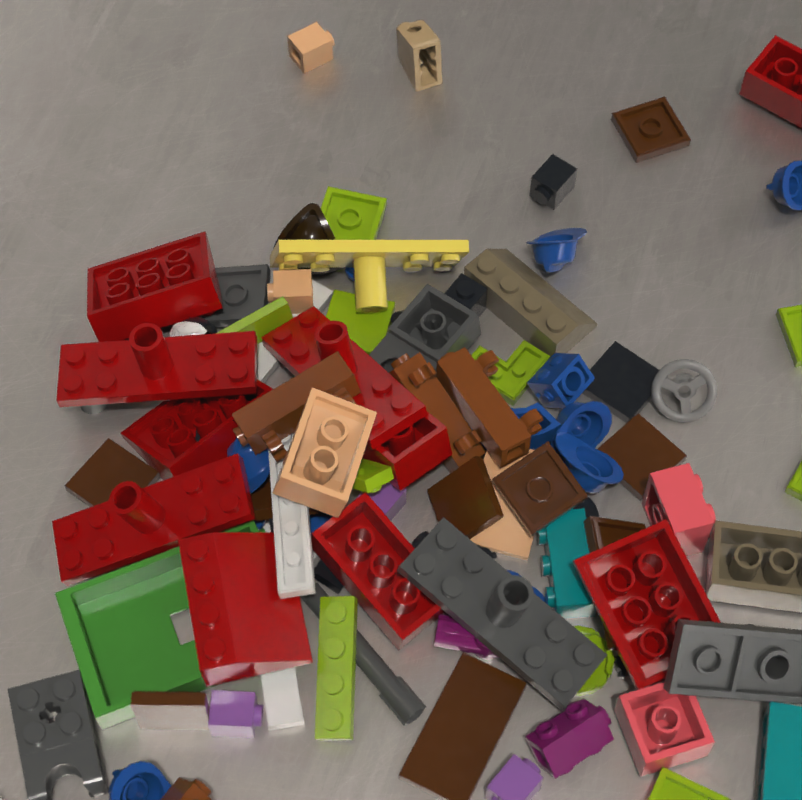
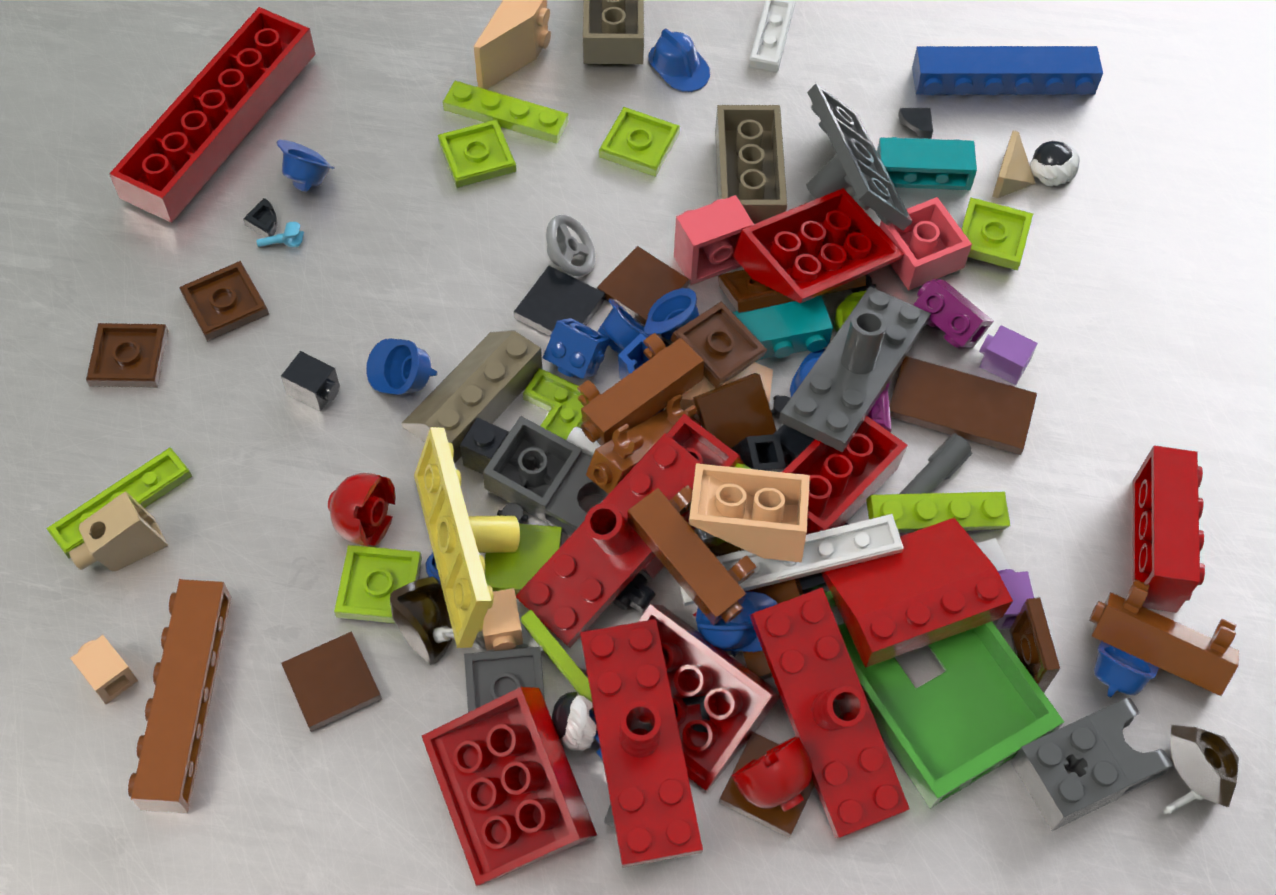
camera: 100 degrees left, 0 degrees up
none -> lime tile [46,447,192,558]
none -> reddish brown tile [86,323,168,388]
none -> dark orange brick [128,579,232,814]
none -> black tile [243,198,278,238]
none -> medium azure hand [256,222,304,248]
none -> reddish brown tile [281,631,382,732]
none -> red cylinder [328,473,396,547]
none -> black brick [731,434,786,472]
none -> red cylinder [731,736,813,812]

